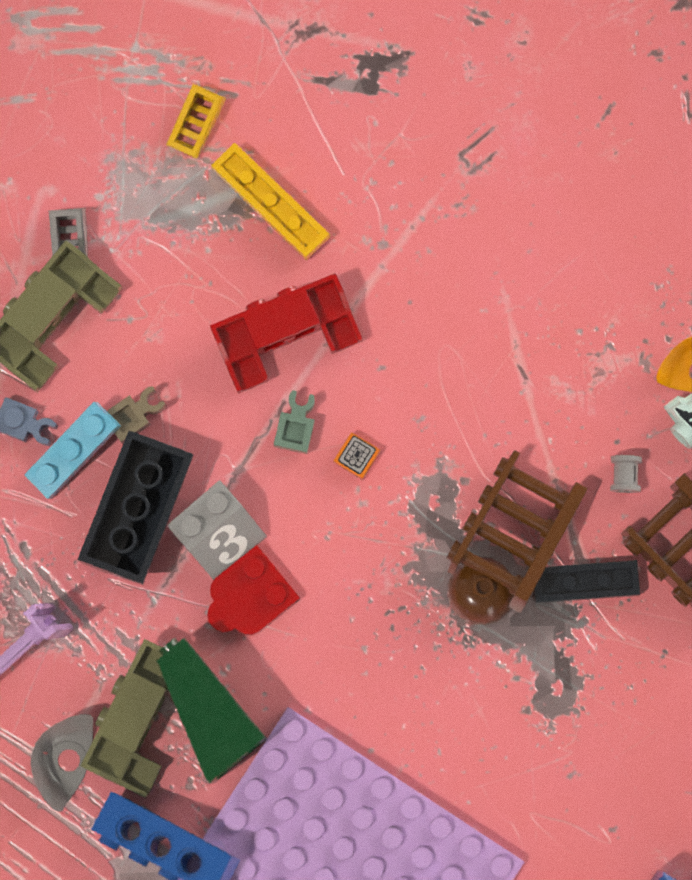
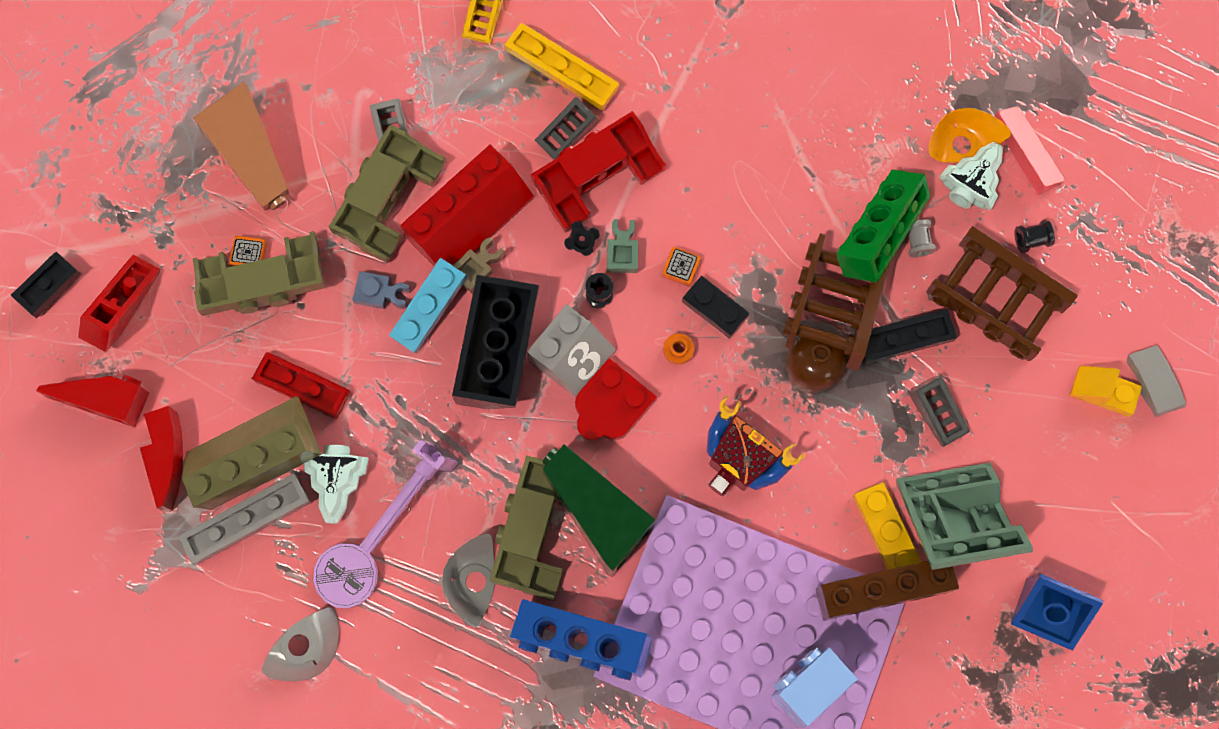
camera: 15 degrees left, 5 degrees down
none -> red slope [400,144,534,266]
none -> dark grey slope [535,97,600,159]
none -> black plate [564,221,600,256]
none -> black bush [585,273,613,308]
none -> orange plate [663,333,694,365]
none -> black plate [682,275,750,339]
none -> torso [706,395,805,497]
none -> reddish brown brick [815,561,959,621]
none -> green brick [837,169,930,283]
none -> yellow plate [852,482,921,570]
none -> sand green slope [896,463,1033,570]
none -> dark grey slope [908,376,970,447]

